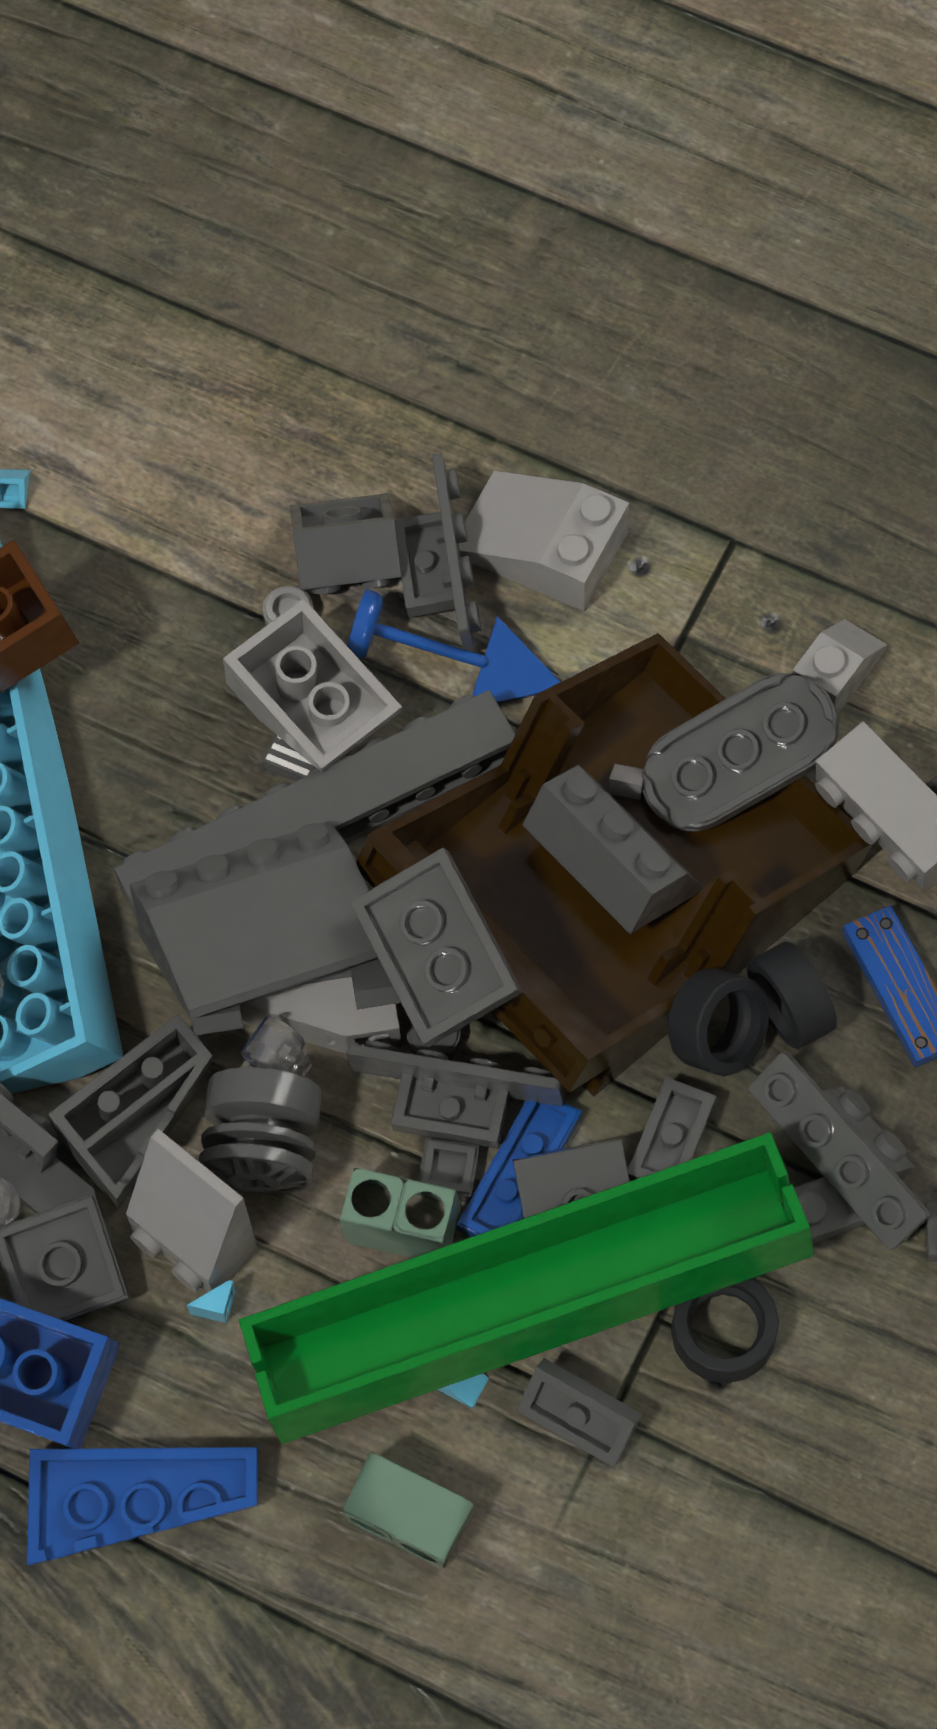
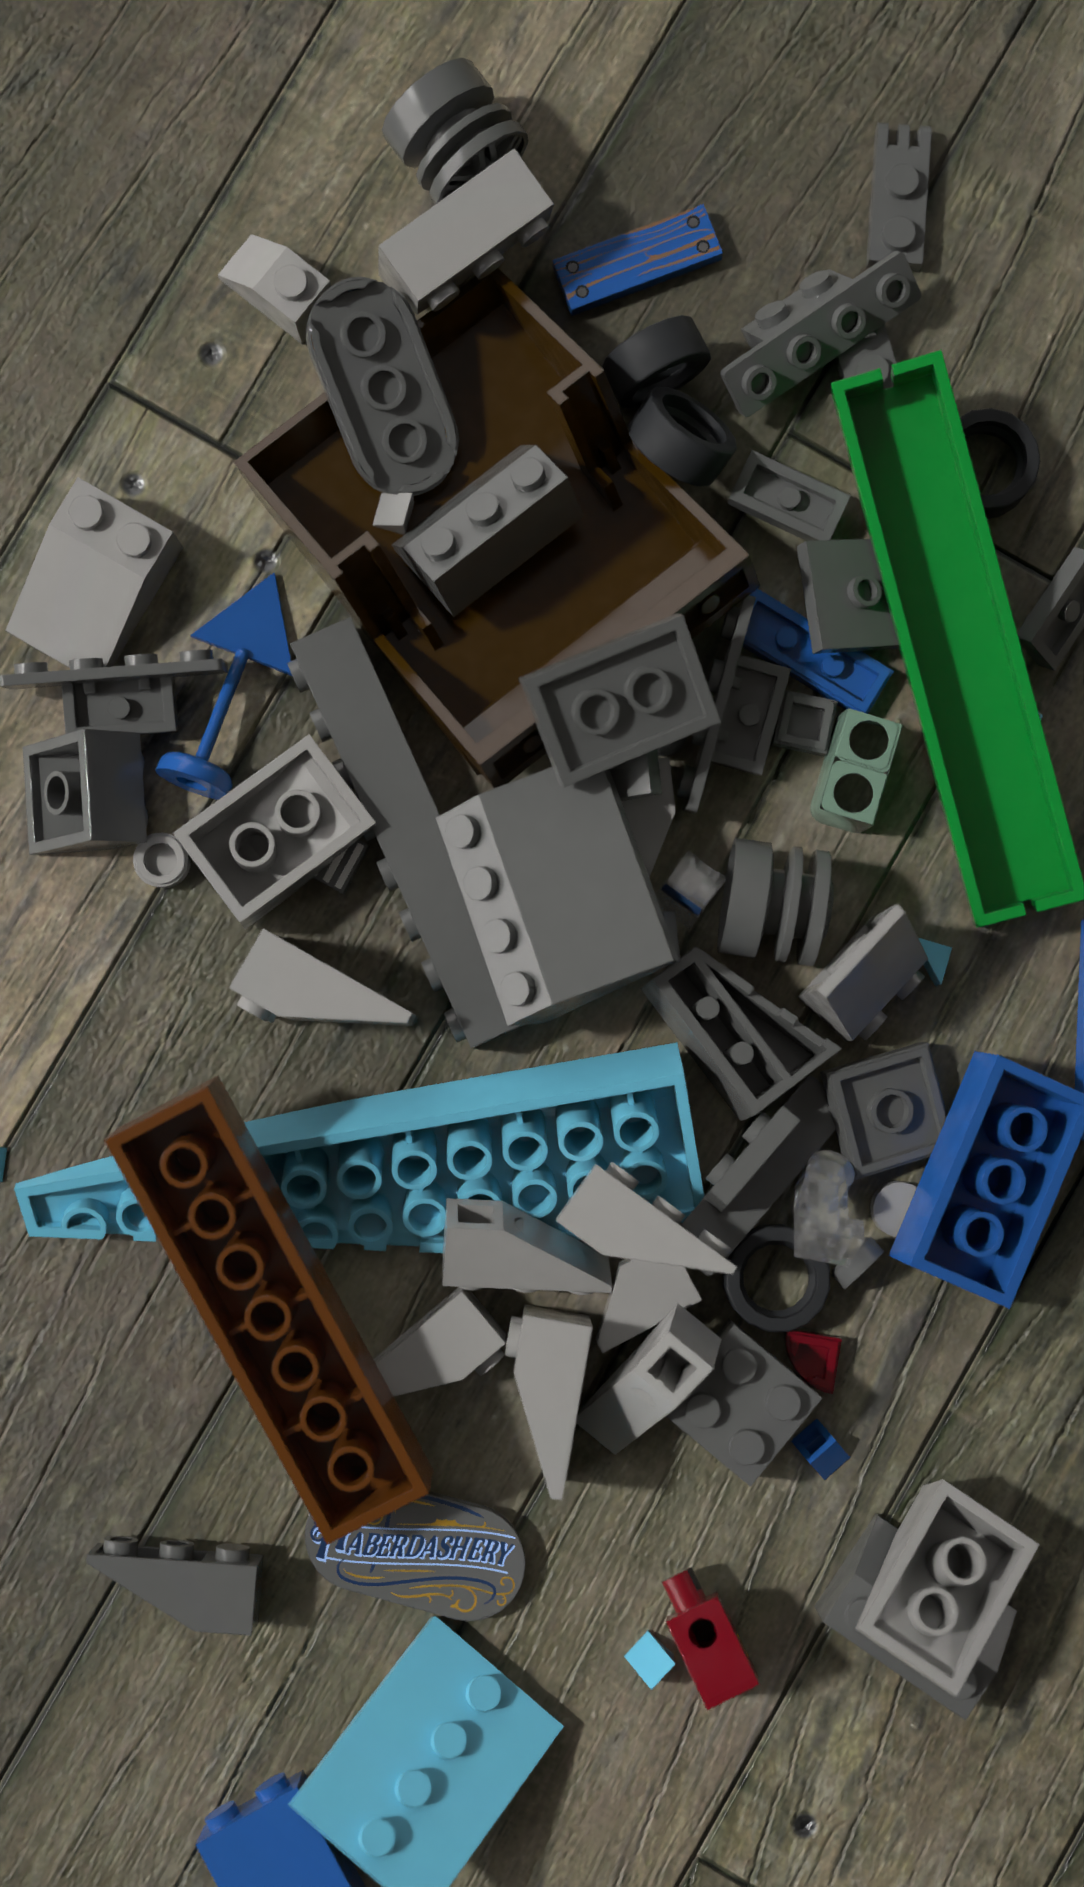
camera: 90 degrees left, 20 degrees up
none -> light grey slope [229,929,418,1026]

